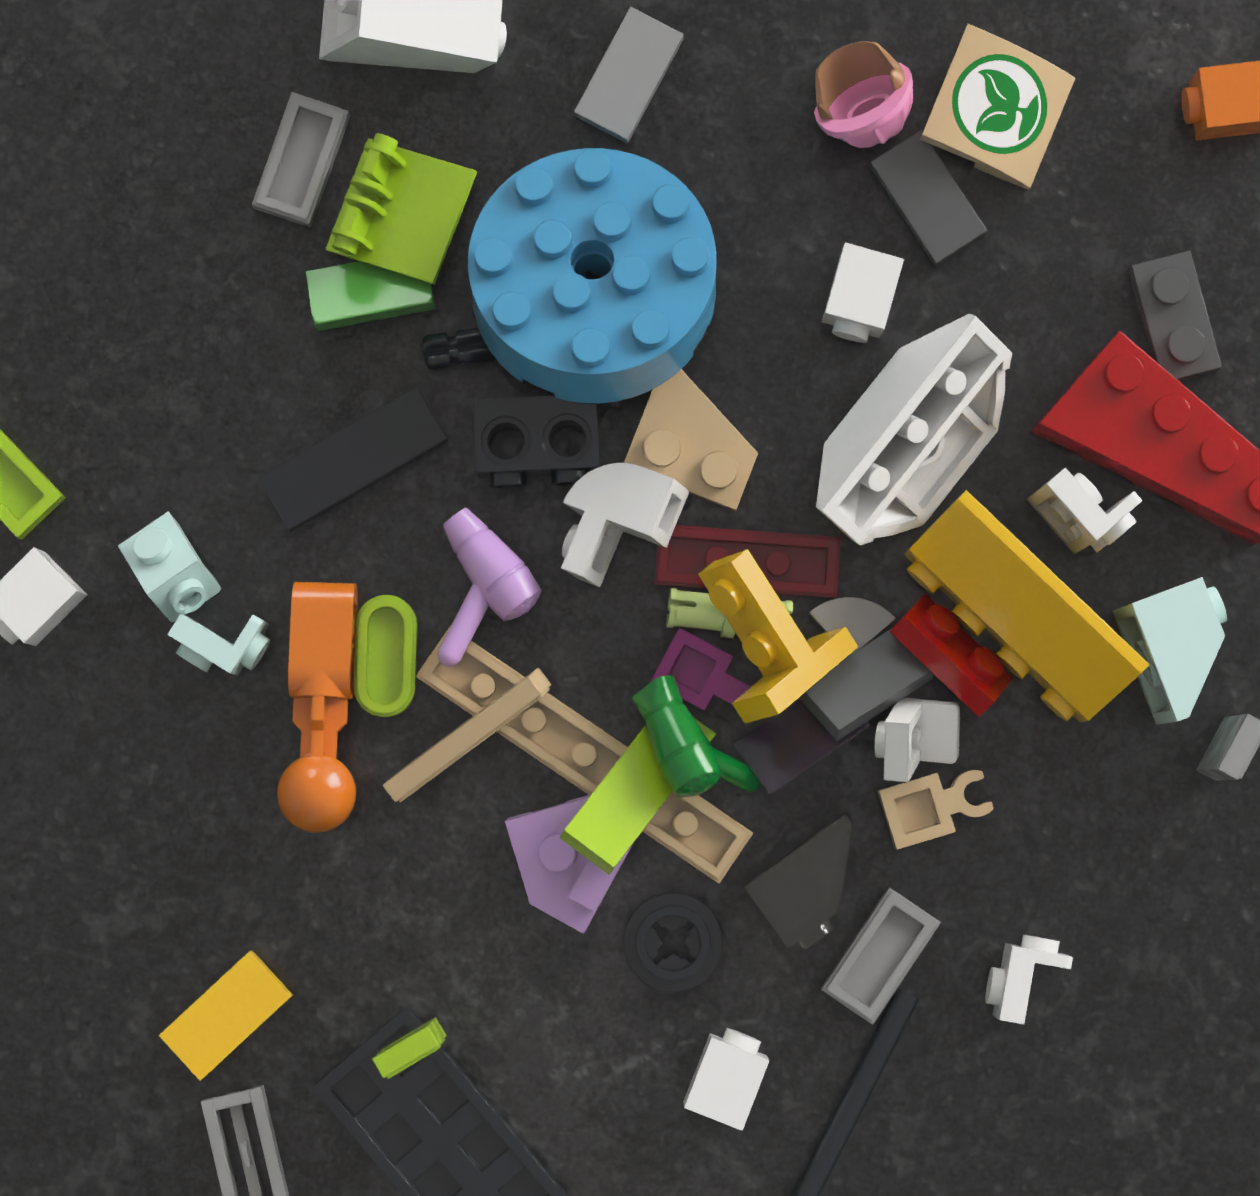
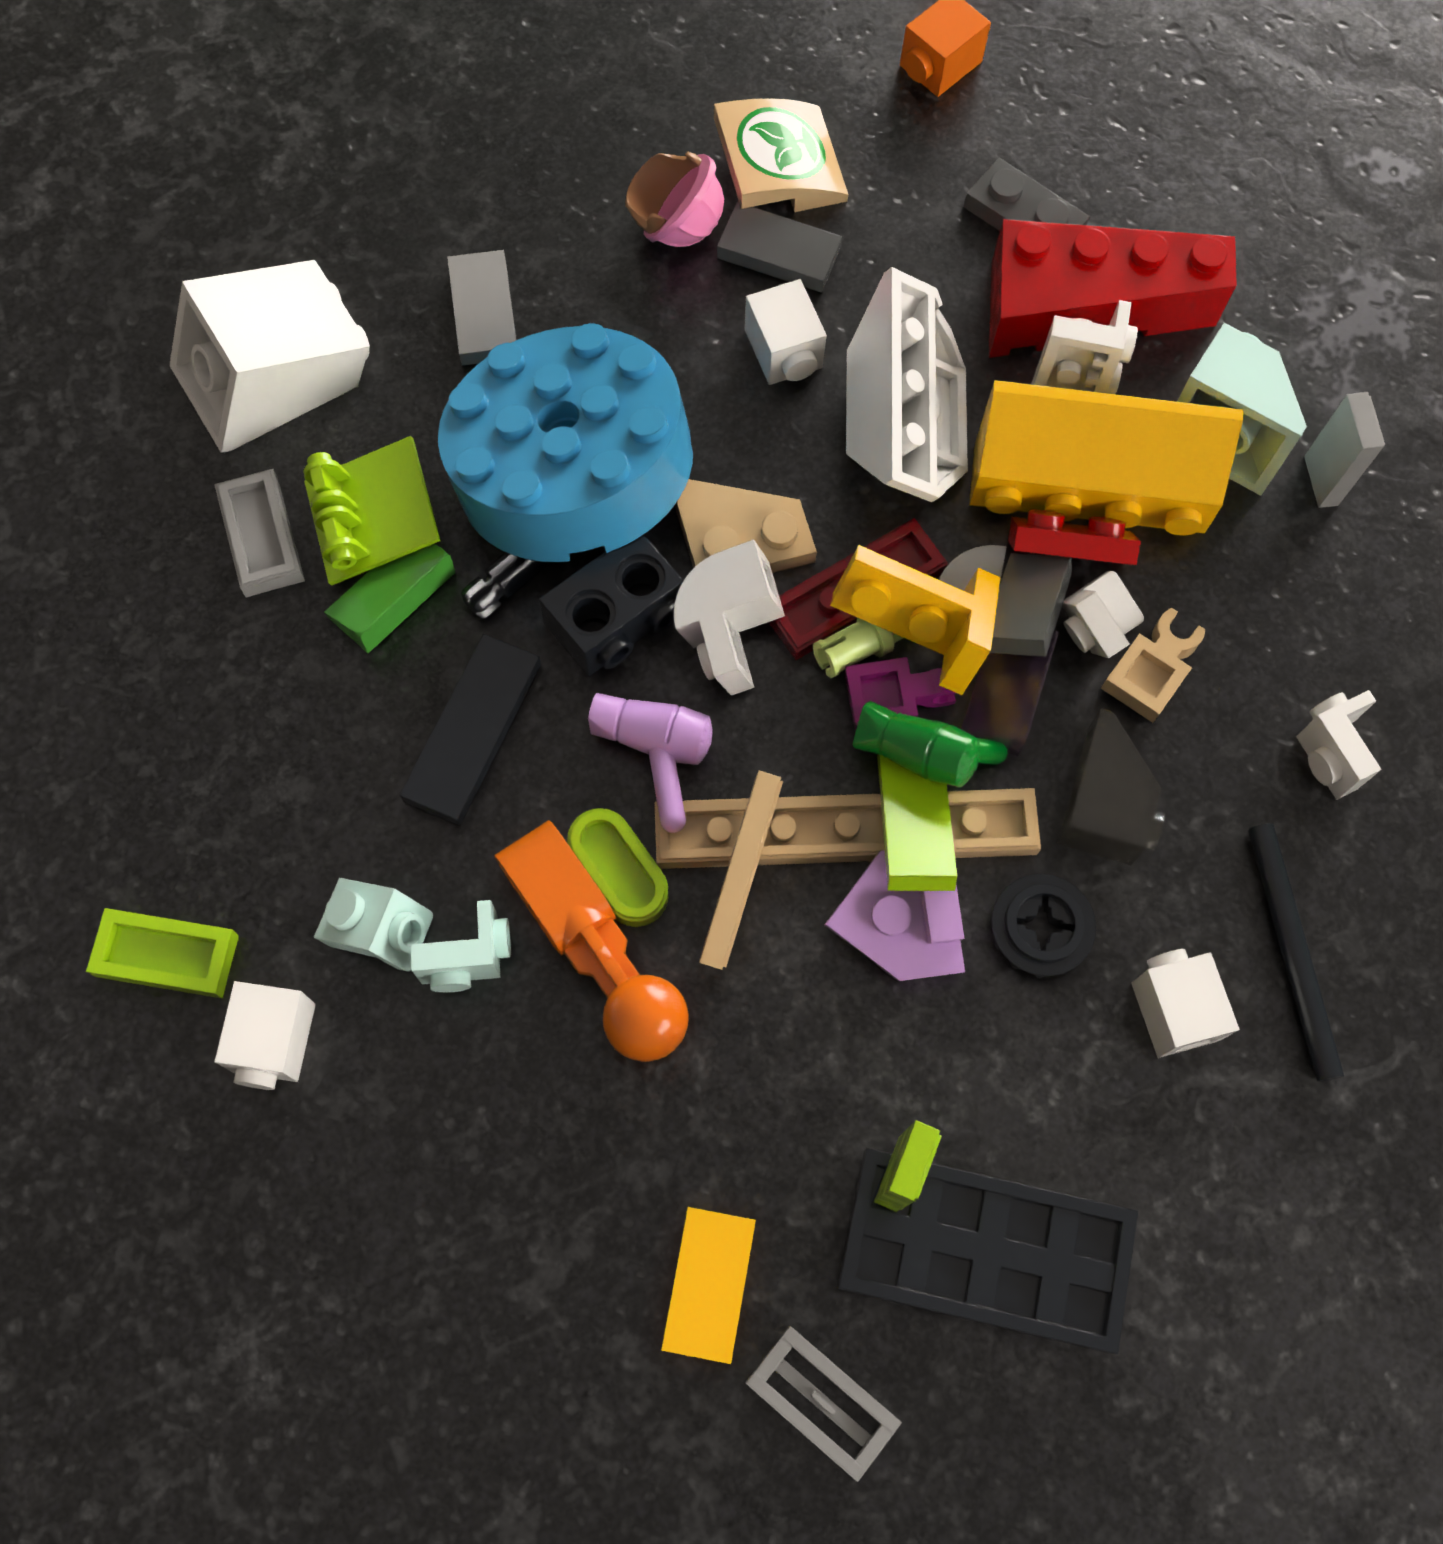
camera: 40 degrees left, 15 degrees down
light grey tile [820,887,941,1025] -> none

